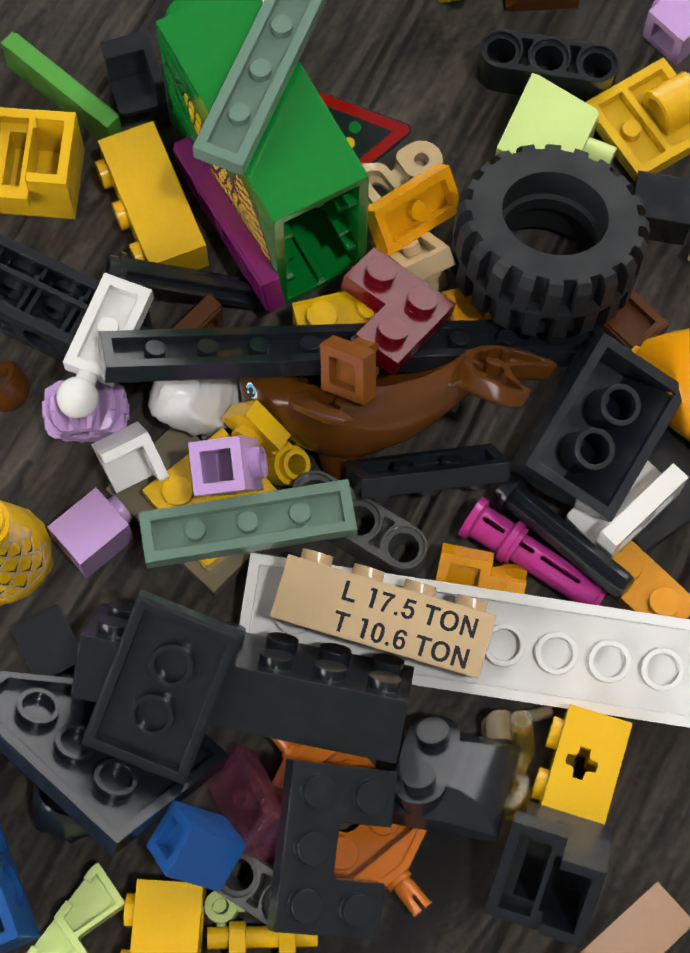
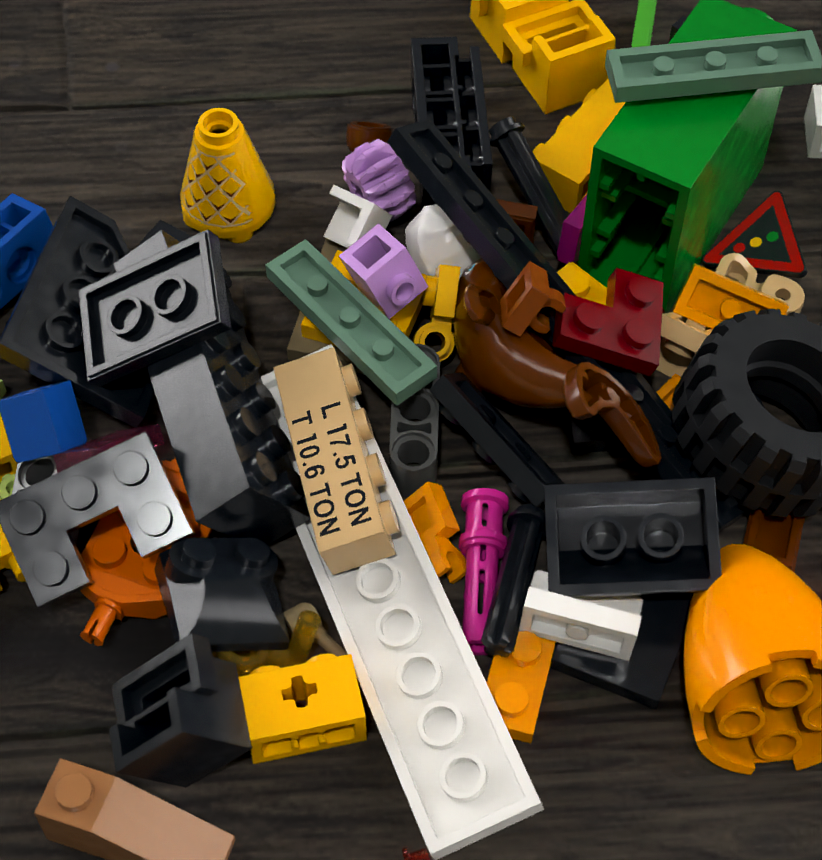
camera: 60 degrees right, 15 degrees down
lavender brick [47,487,134,579] -> none
white plate [56,273,154,418] -> none

